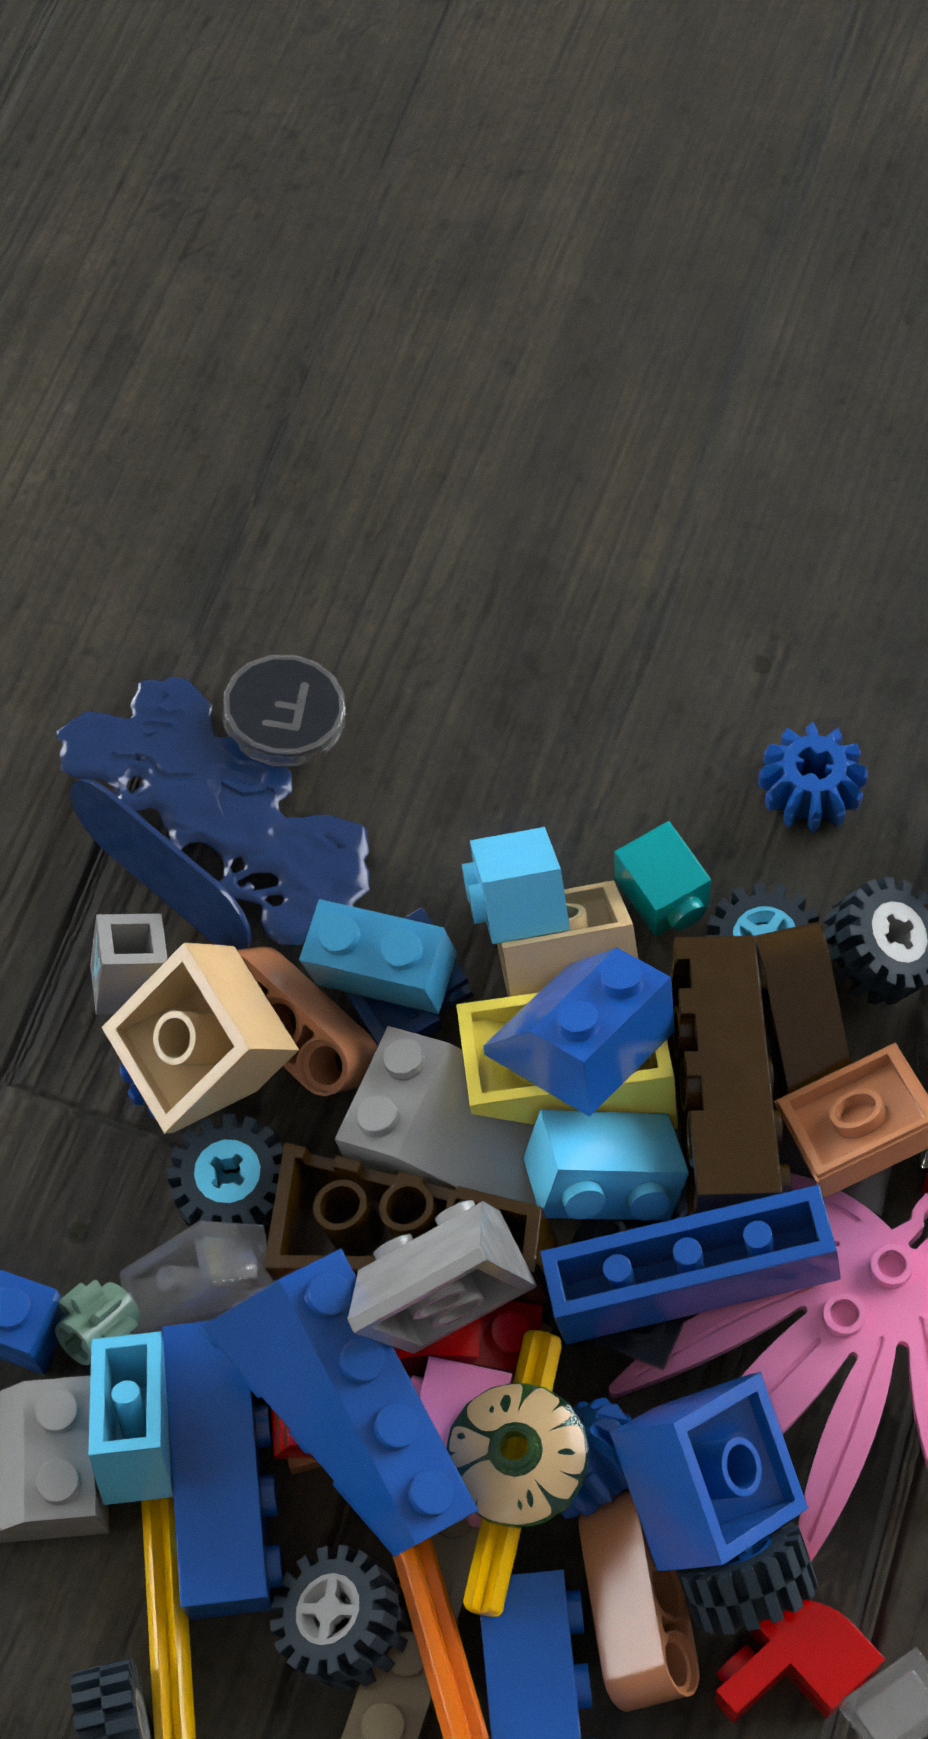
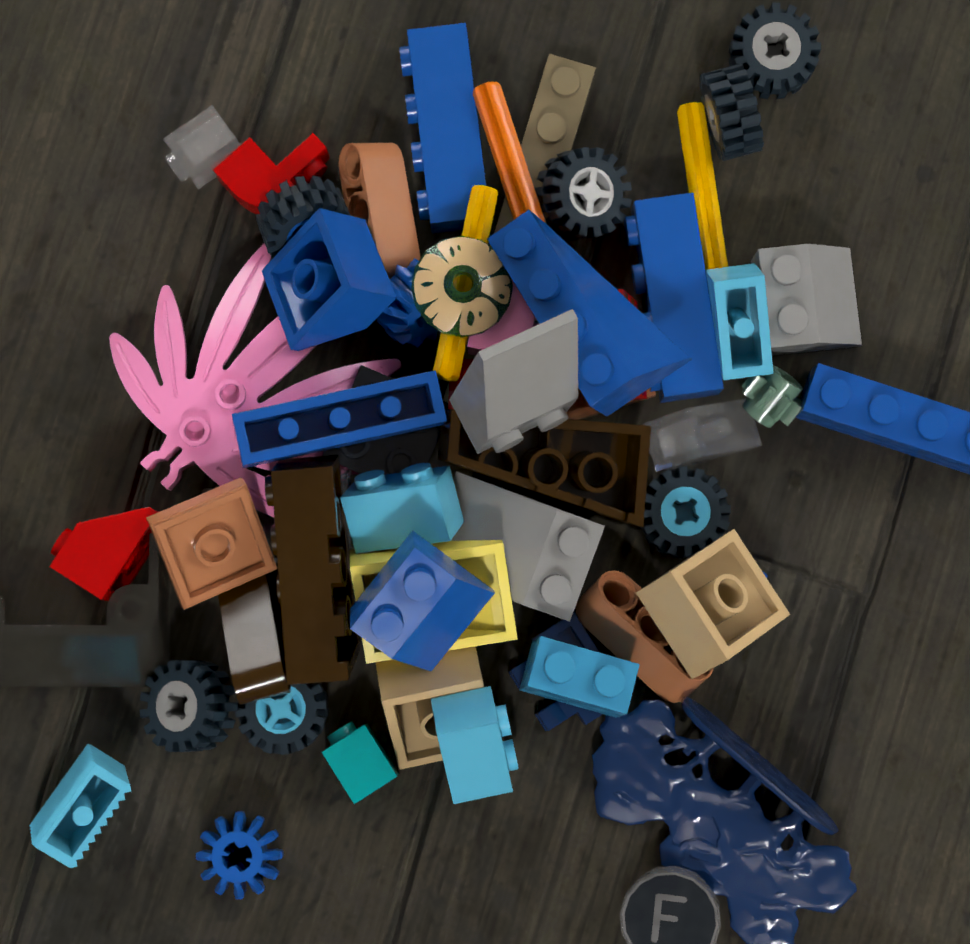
camera: 175 degrees right, 20 degrees up
light grey brick [90,914,168,1015] -> none

